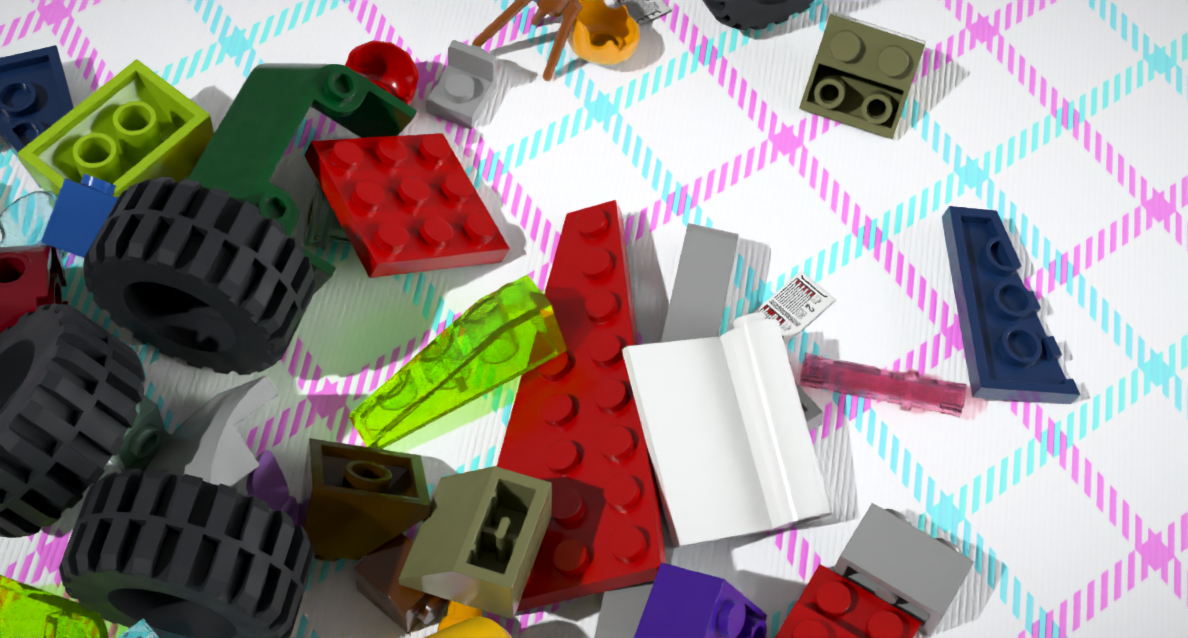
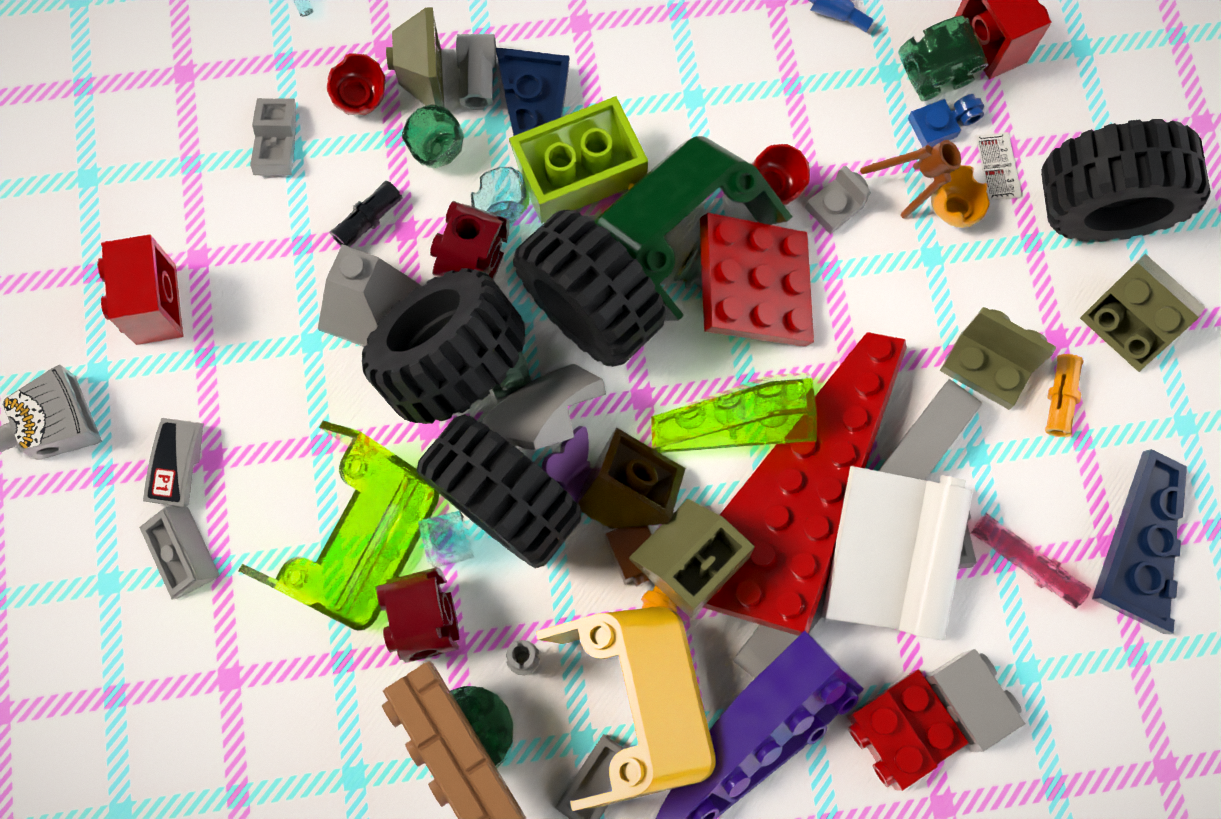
camera: 30 degrees right, 15 degrees up
blue brick [41,174,118,258] -> none
white sticker [753,271,836,345] -> none
none -> olive bracket [939,307,1056,410]
none -> light orange pin [1045,354,1084,437]

